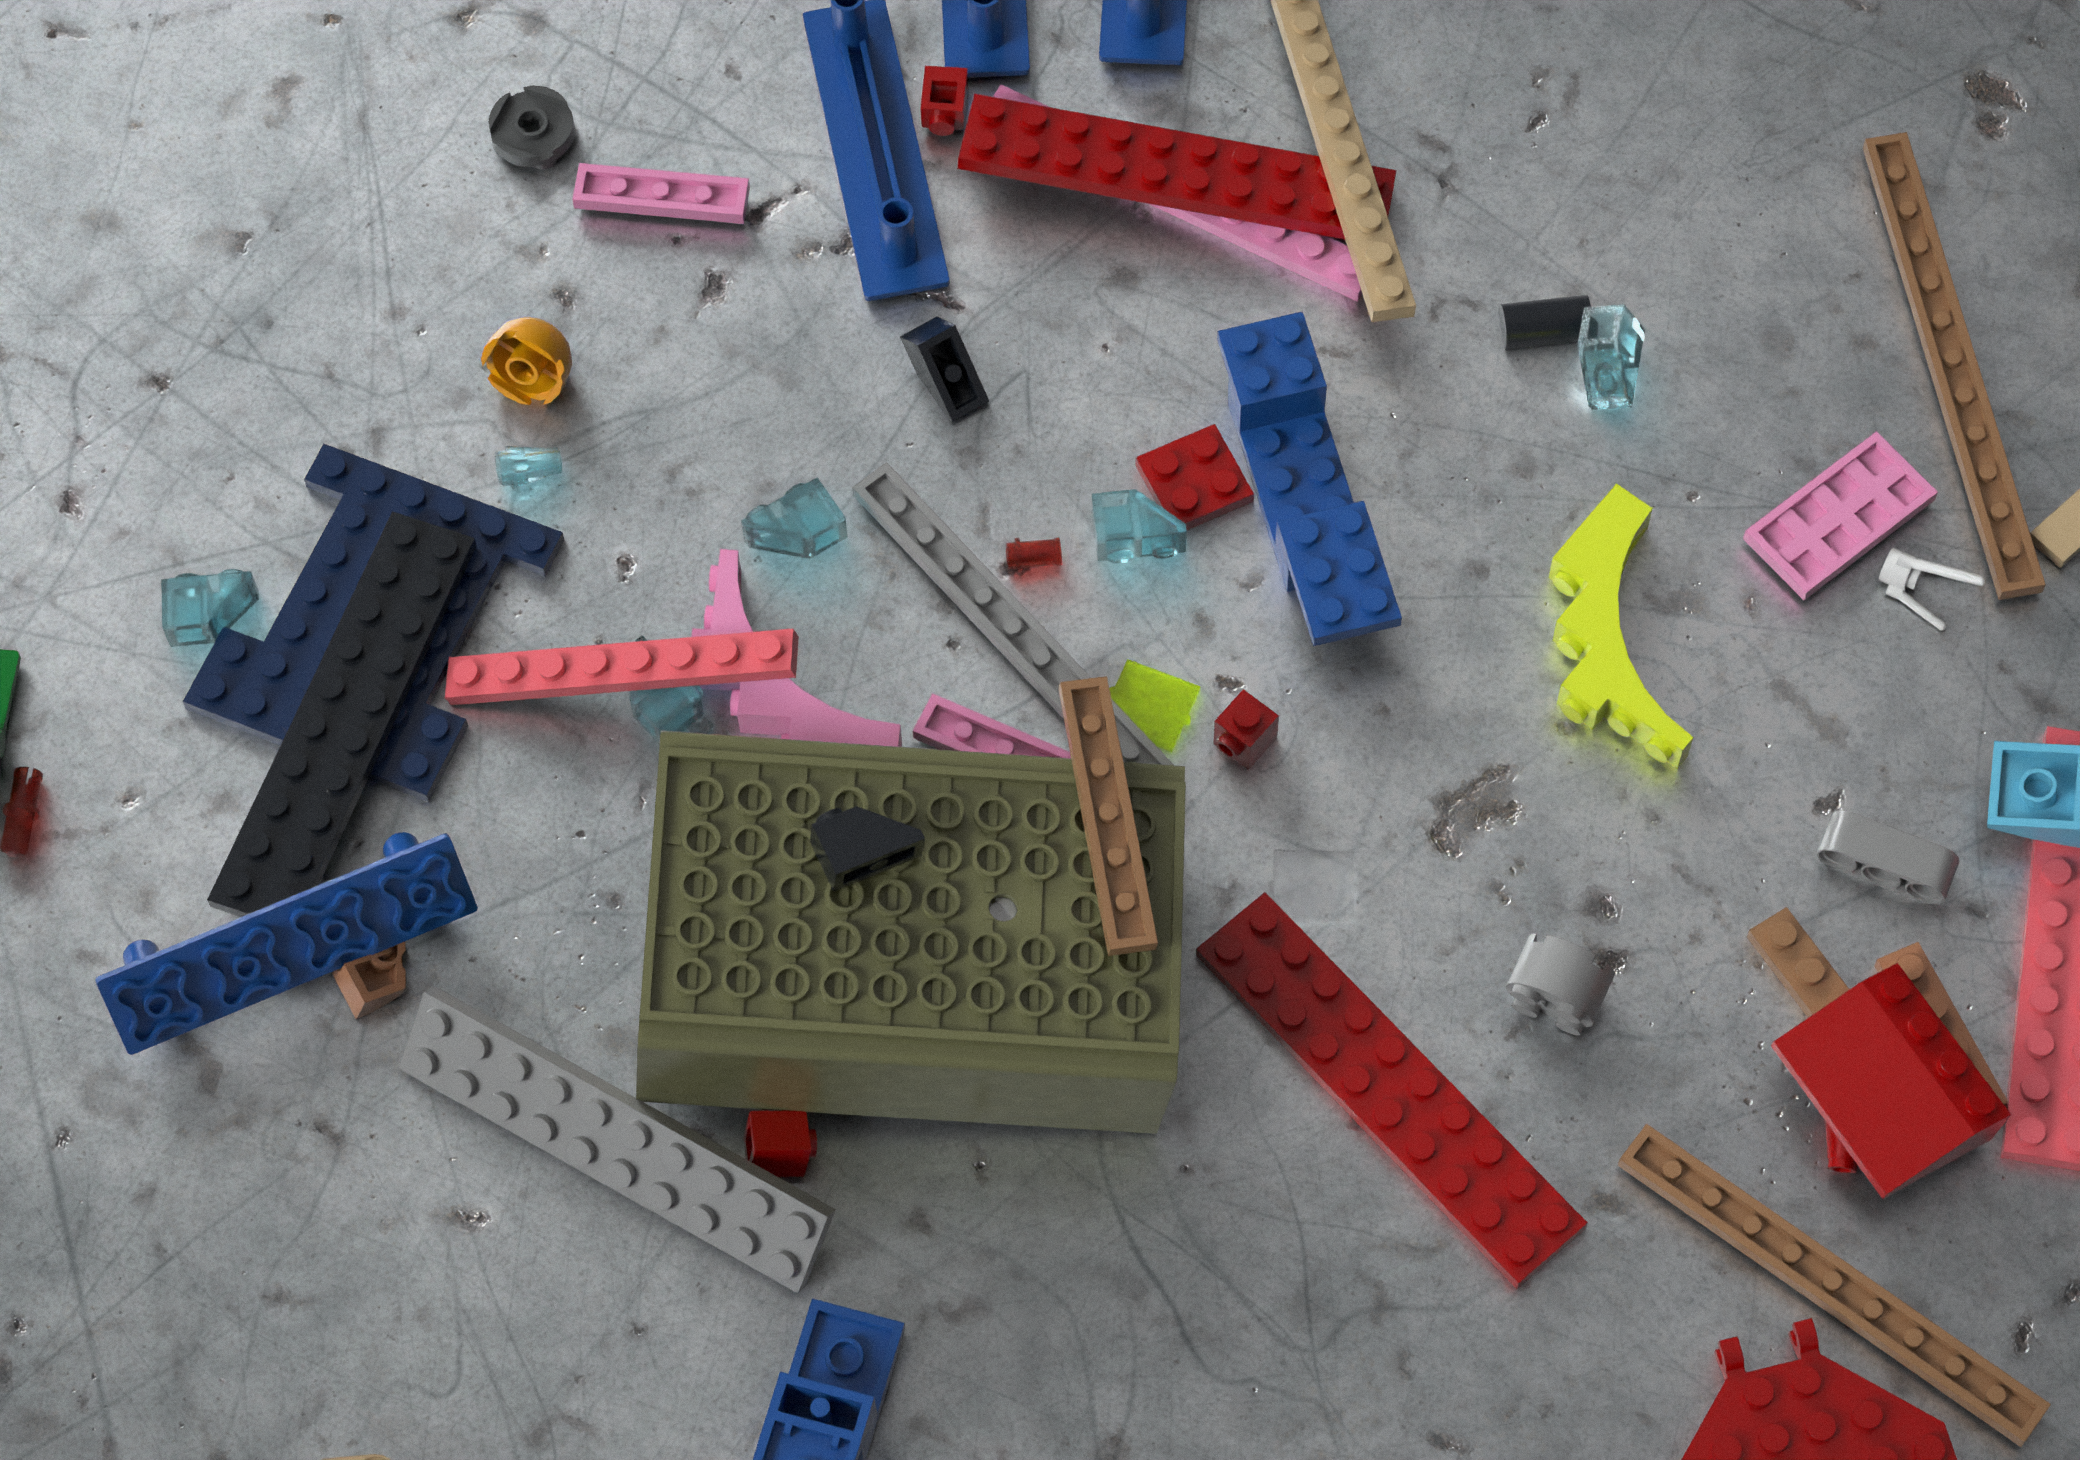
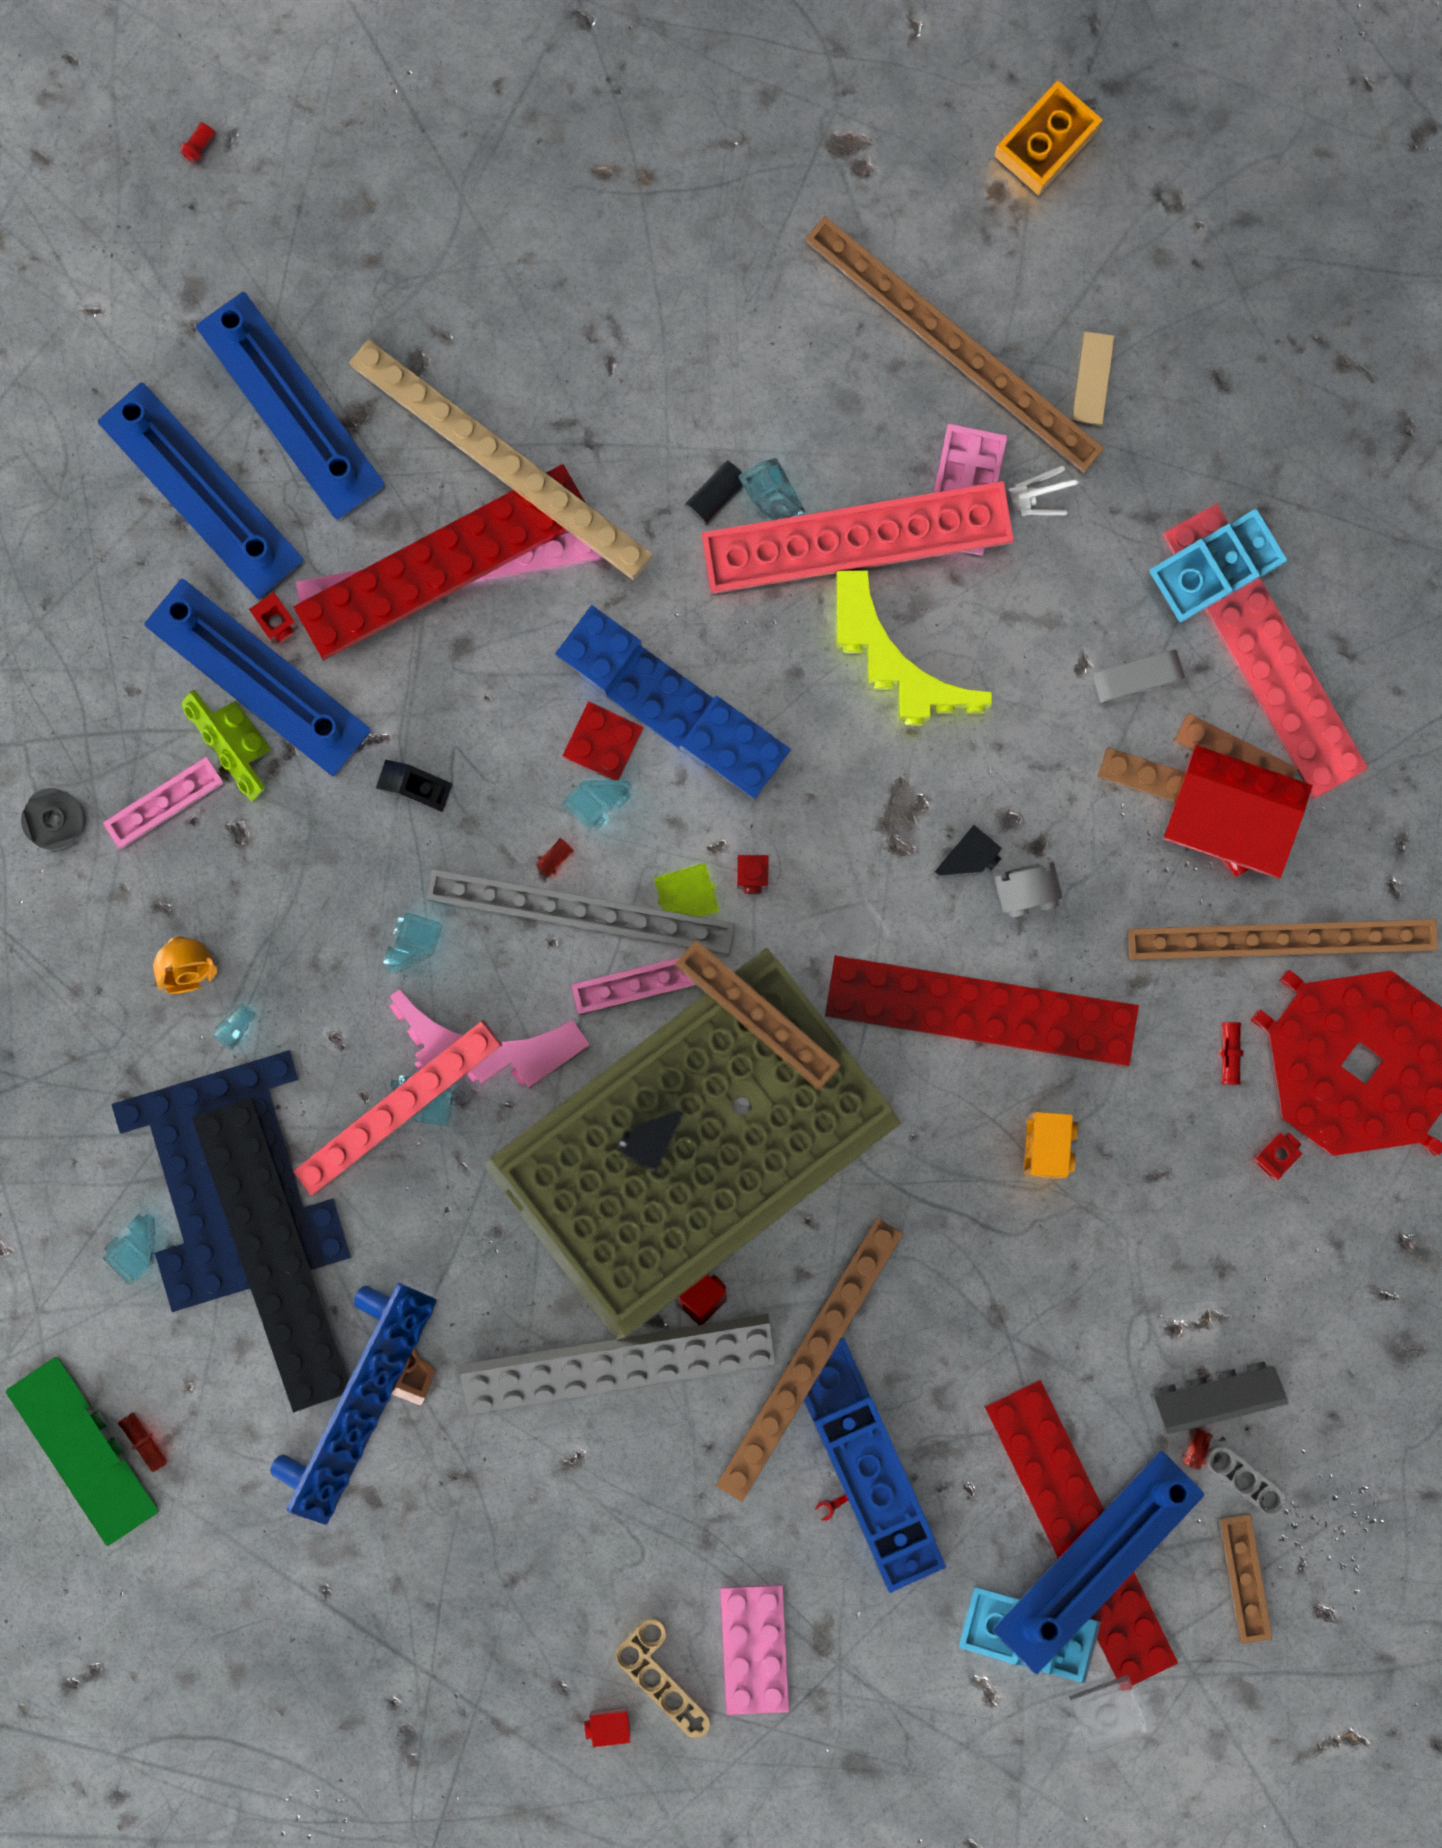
camera: 45 degrees left, 20 degrees up
none -> lime bracket [181,690,271,801]
none -> coral plate [701,481,1014,594]
none -> medium nougat plate [716,1218,903,1502]
none -> black slope [933,825,1002,879]
none -> light orange brick [1023,1112,1078,1180]
none -> red pin [1219,1022,1244,1085]

